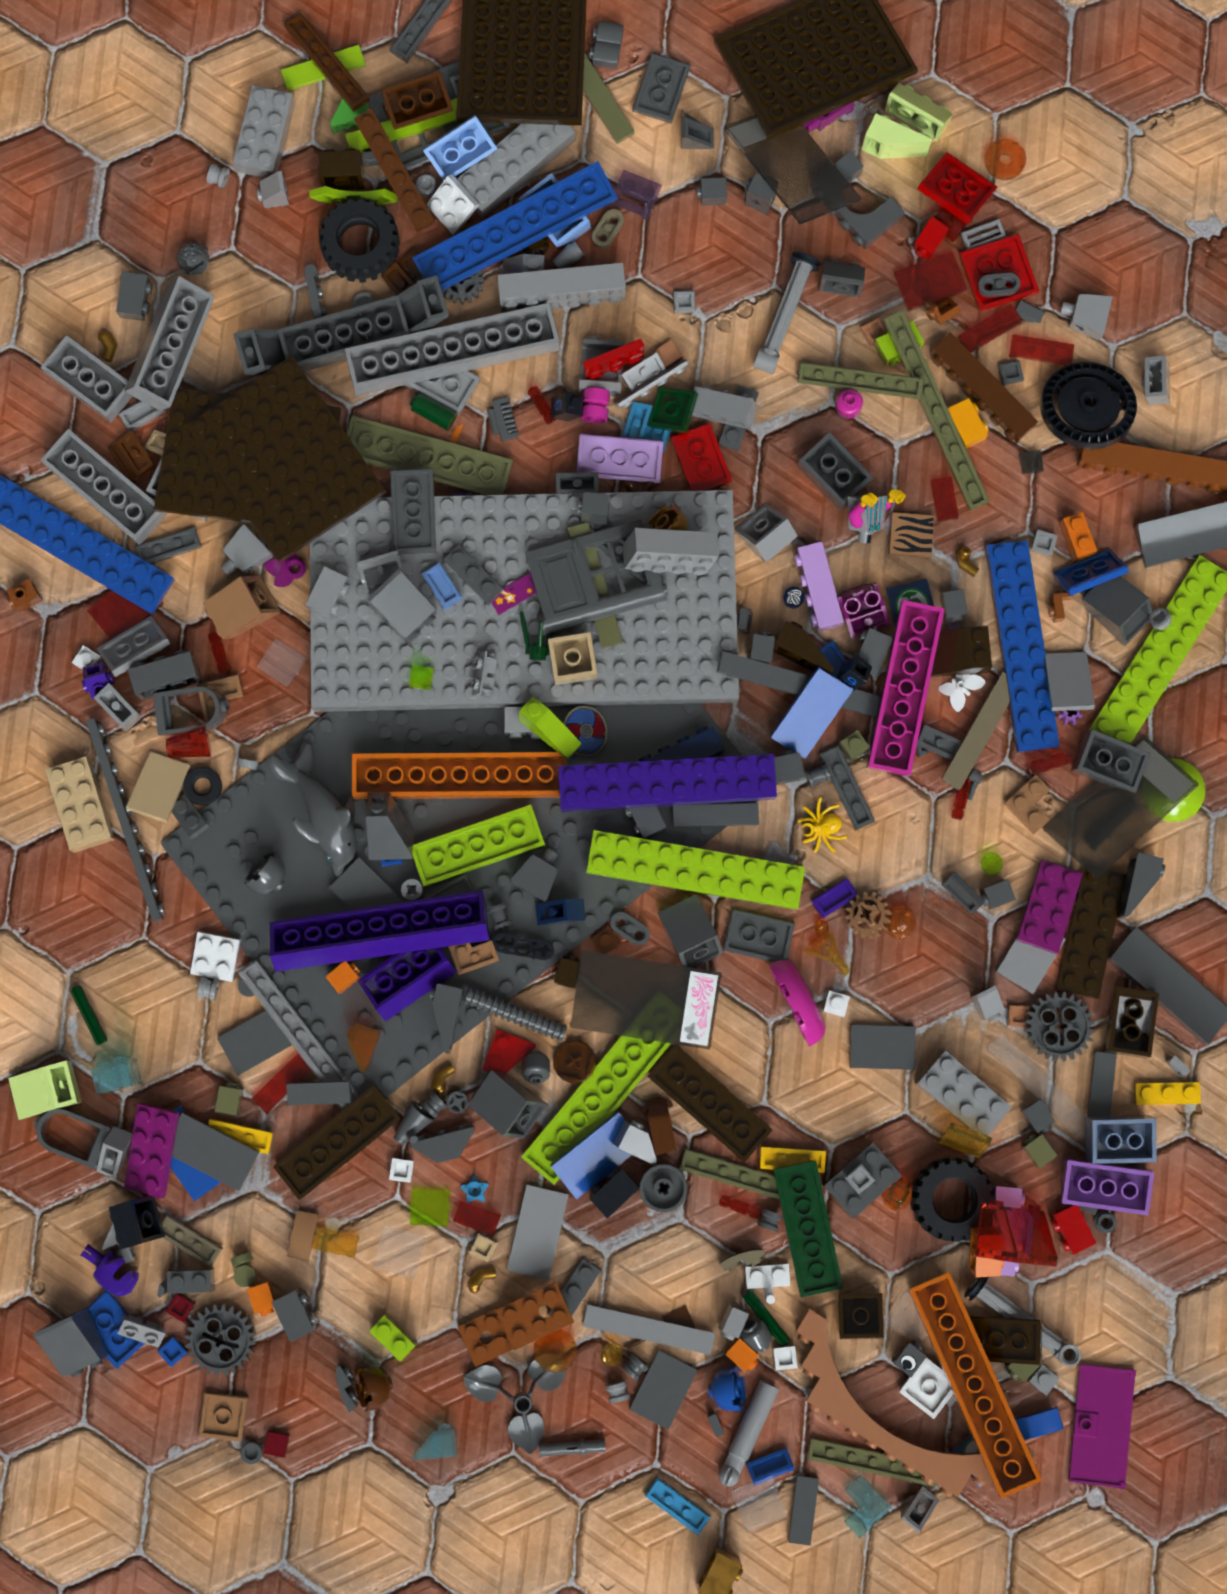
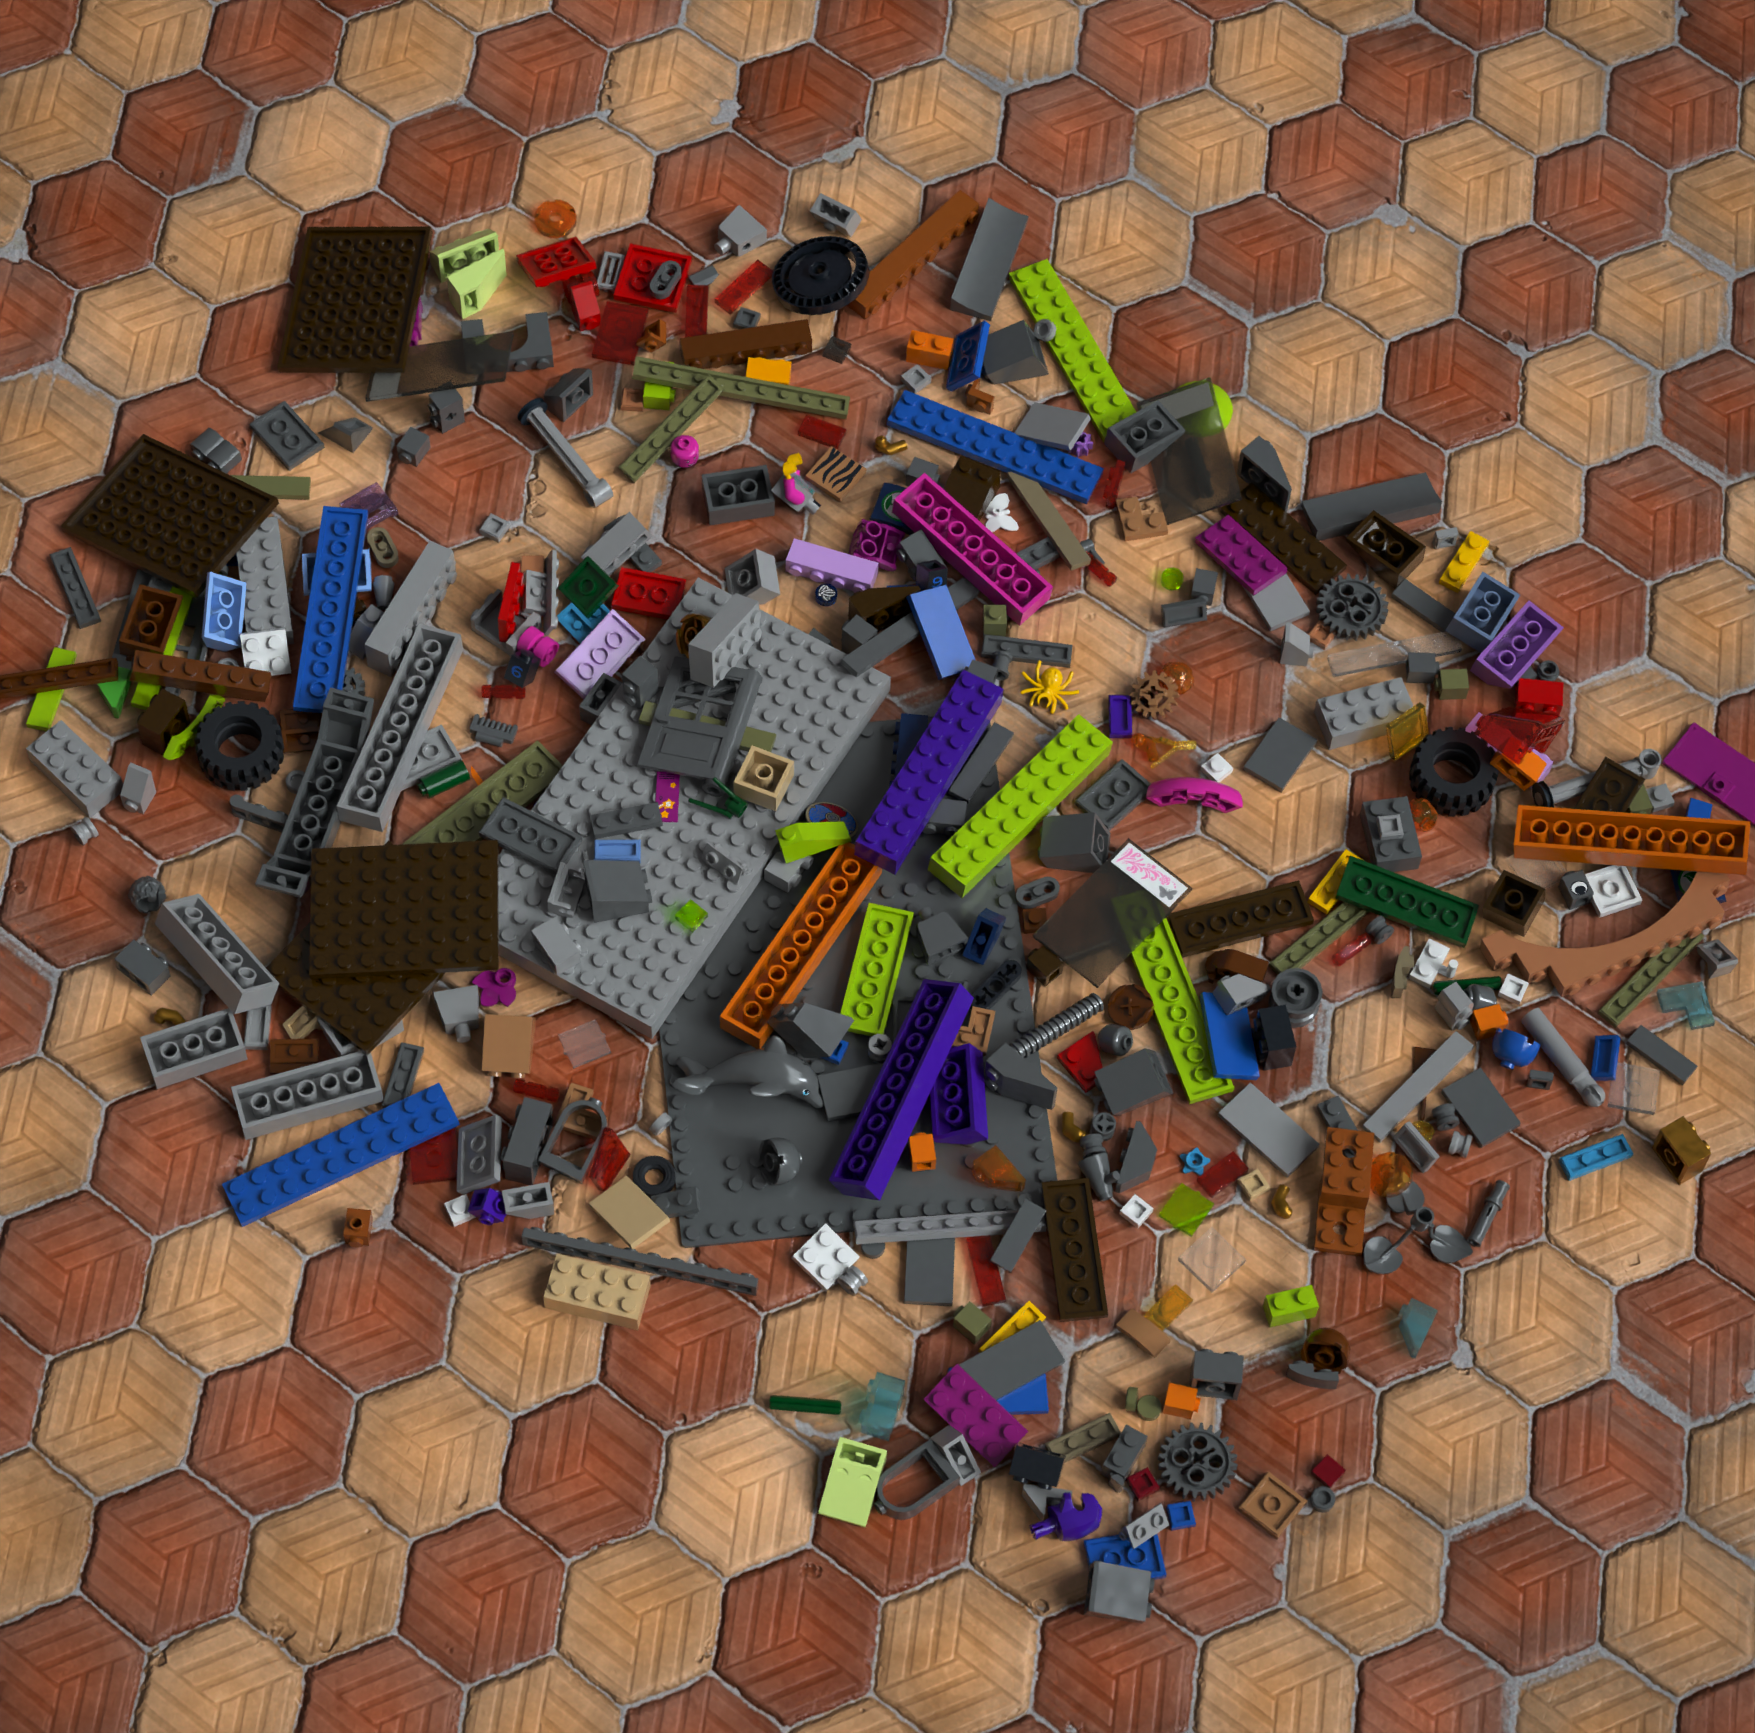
camera: 60 degrees left, 20 degrees down
none -> light grey tile [1393,1121,1440,1173]

